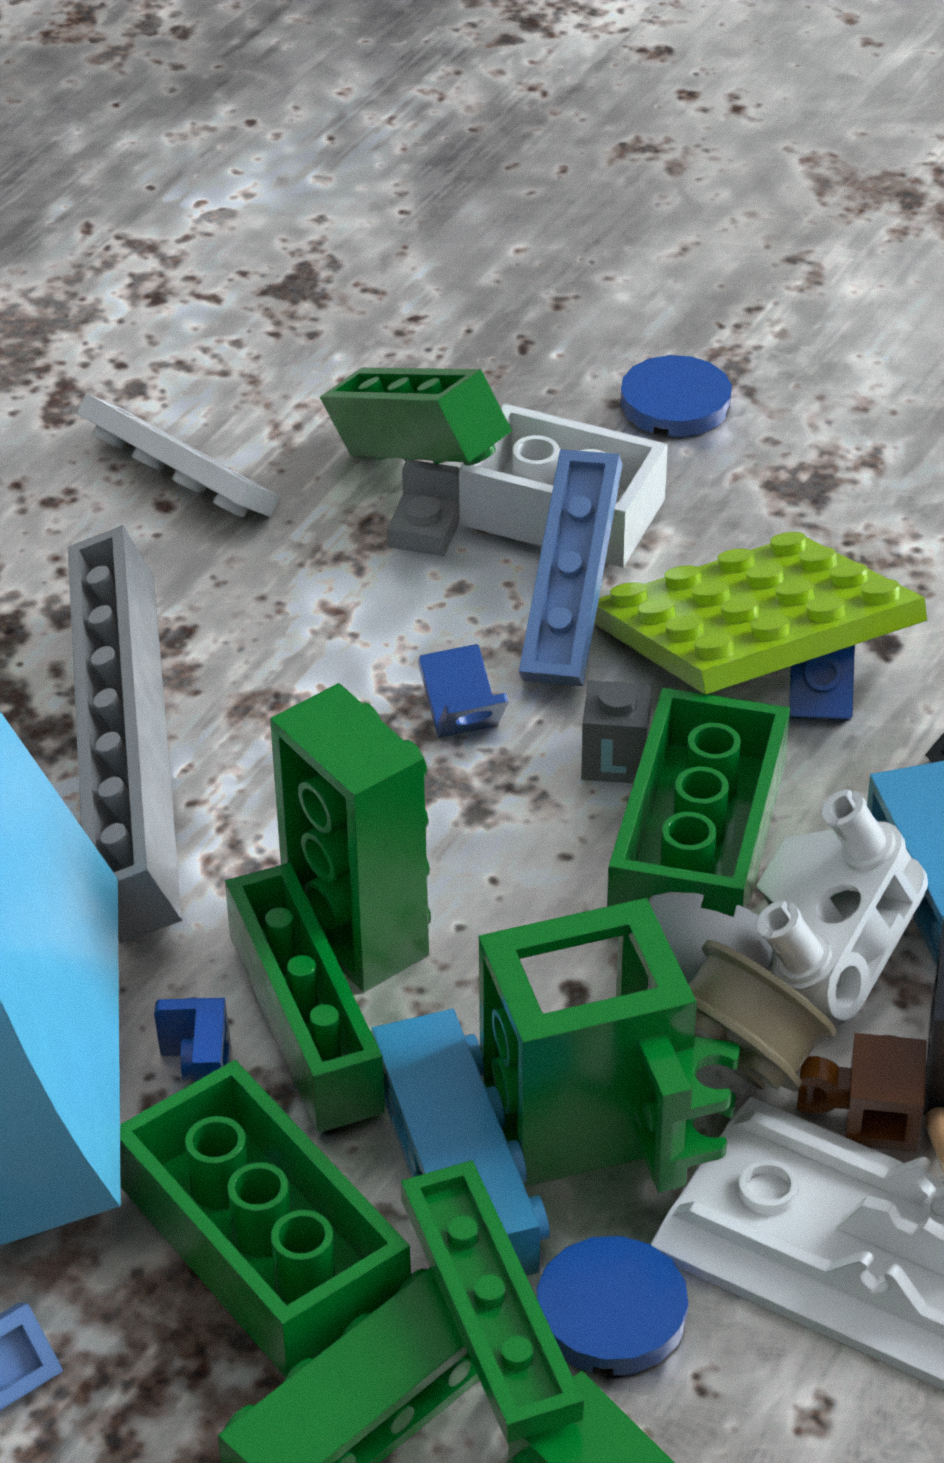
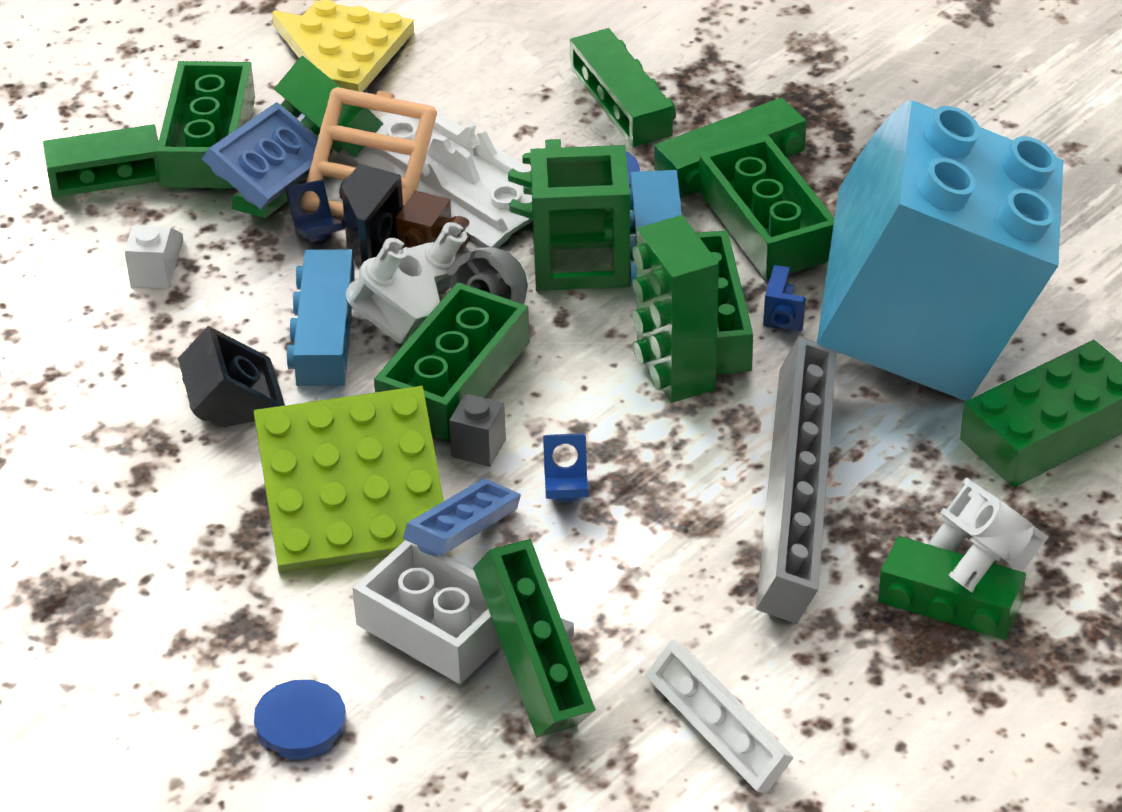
camera: 165 degrees left, 0 degrees up
green plate [401,1160,584,1444] -> none
dark tan wheel [688,940,838,1091] -> none

